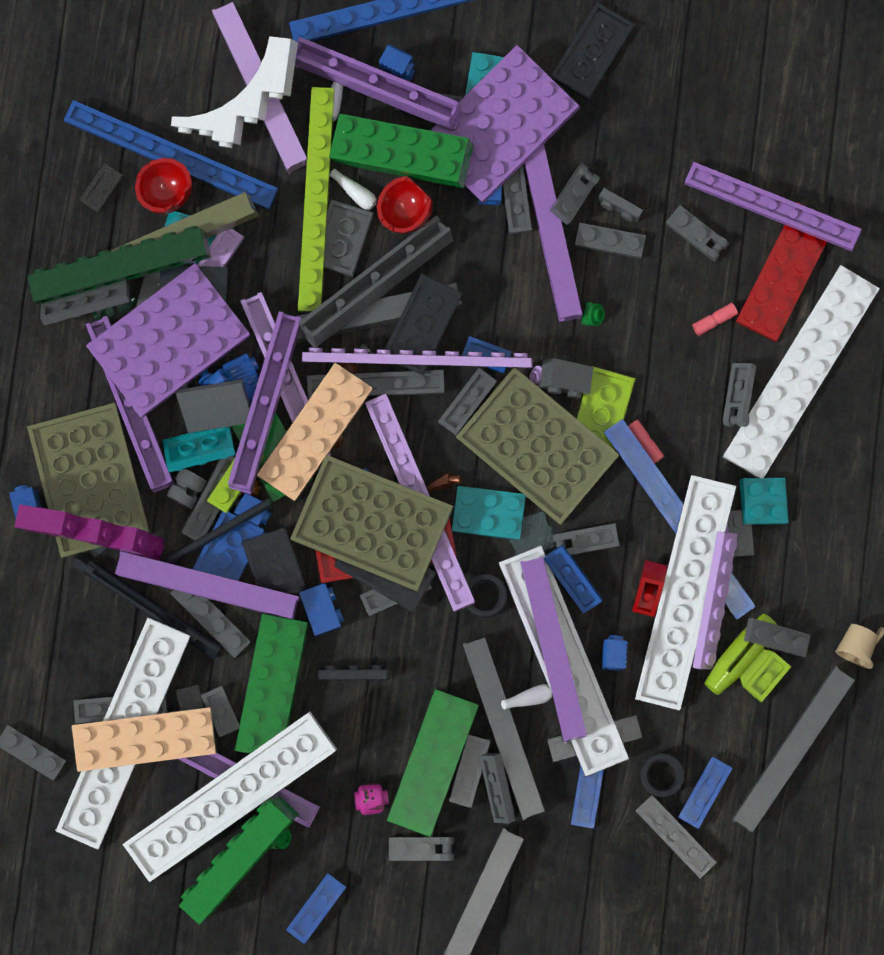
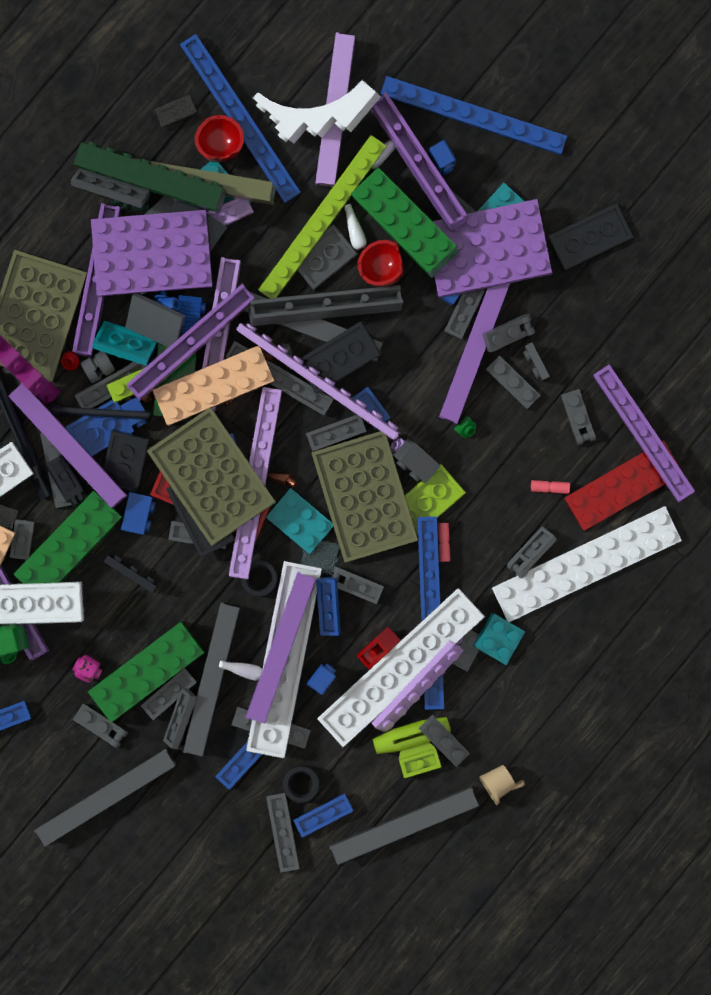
camera: 30 degrees right, 5 degrees up
none -> black hinge [44,455,84,507]
none -> red plate [61,351,80,370]

